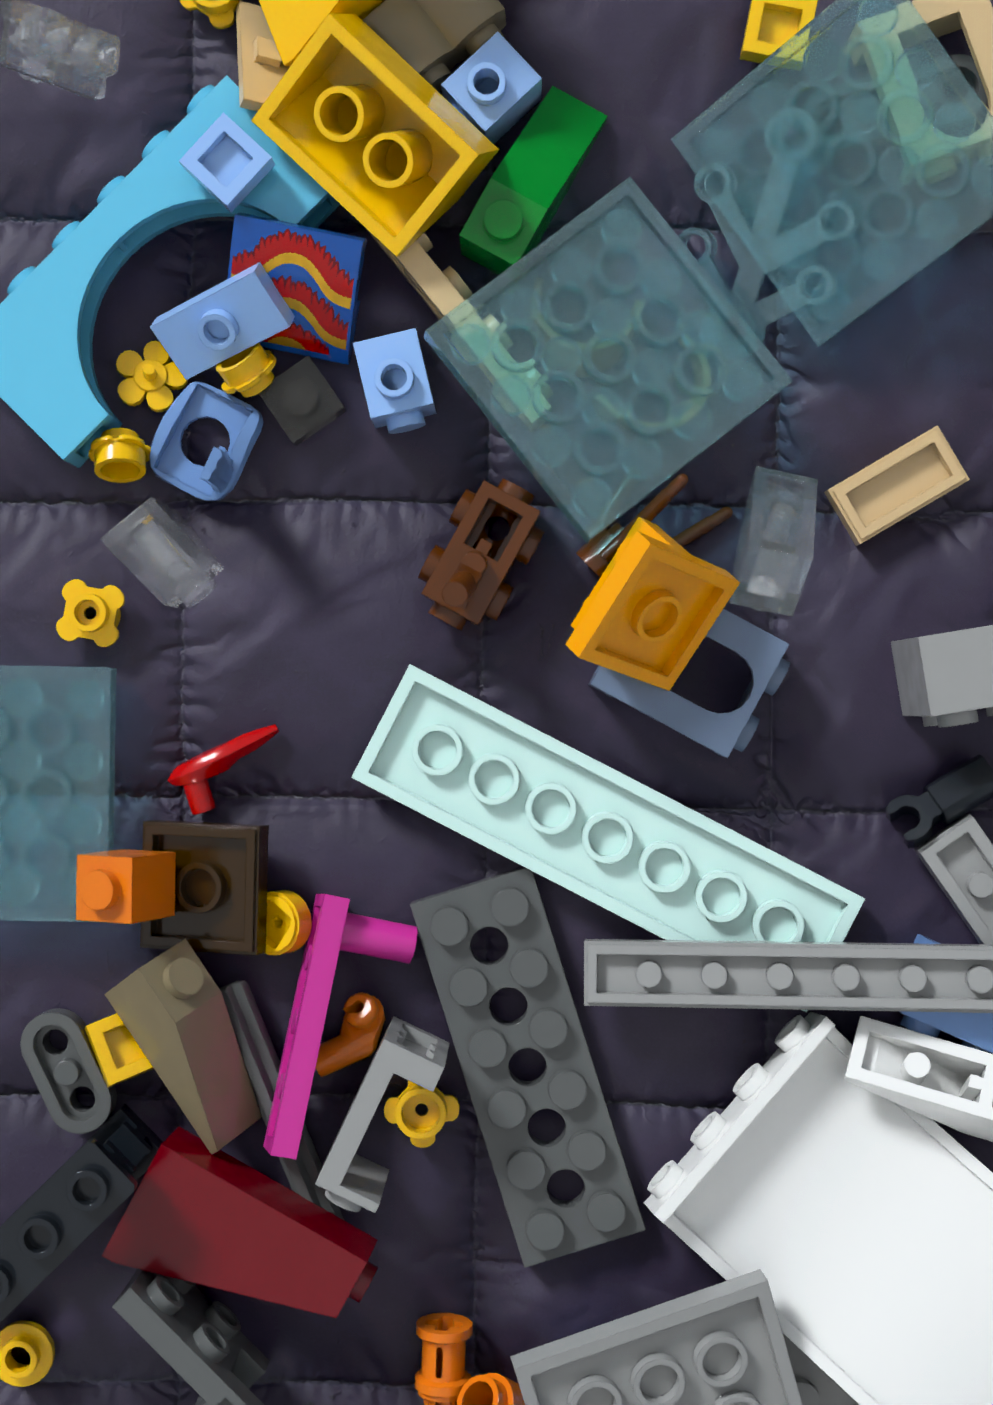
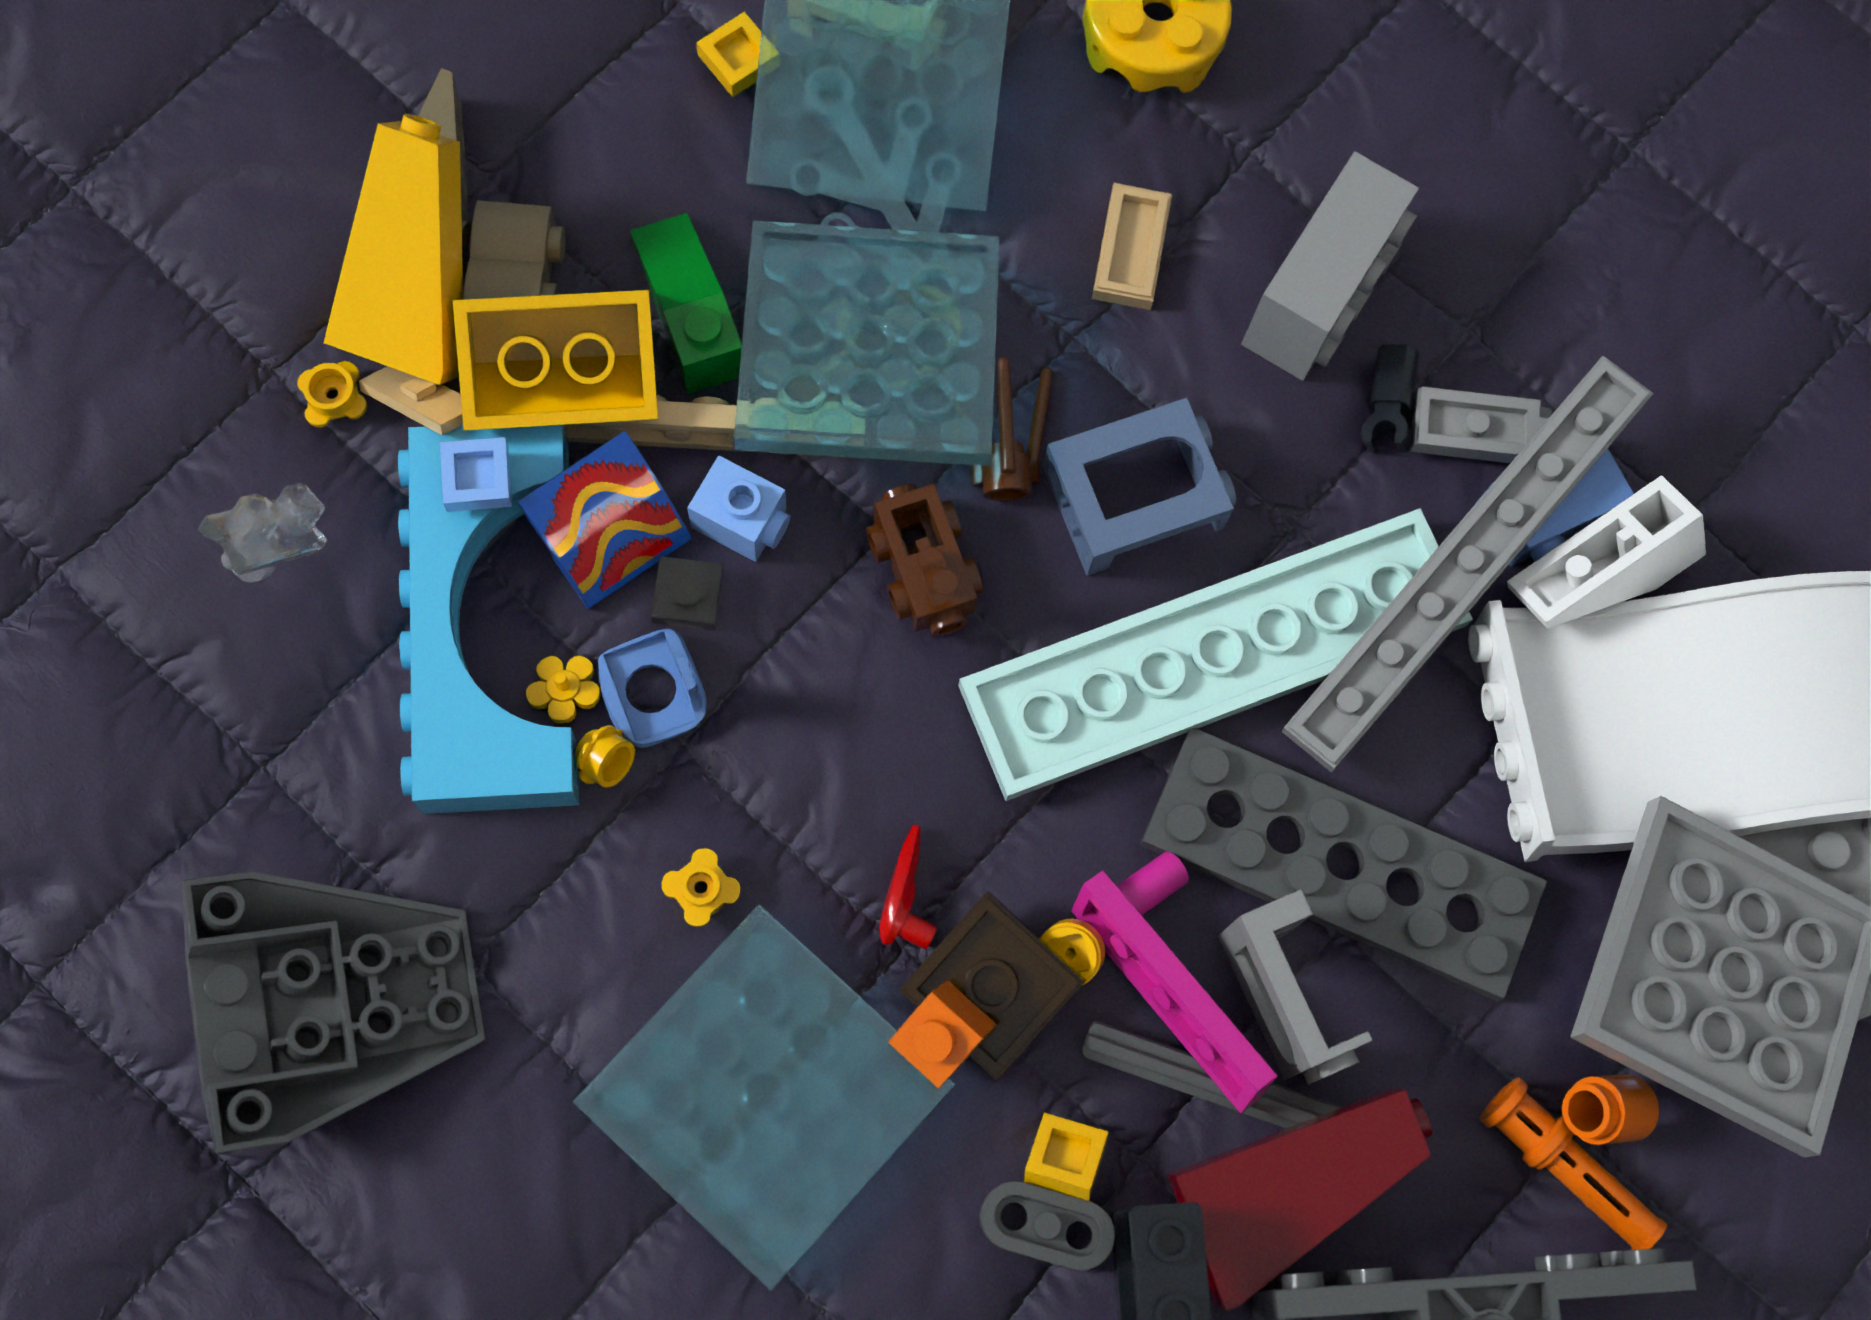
camera: 65 degrees left, 15 degrees down
clear slope [100,496,224,608] -> none
dark tan slope [104,938,262,1155] -> none
light blue plate [150,262,295,380] -> none
yellow plate [216,343,277,398] -> none
orange arm [315,992,385,1077] -> none
yellow plate [384,1080,460,1148] -> none
light blue brick [441,31,542,144] -> none
light orange bracket [565,517,740,691] -> none
clear slope [730,466,818,617] -> none

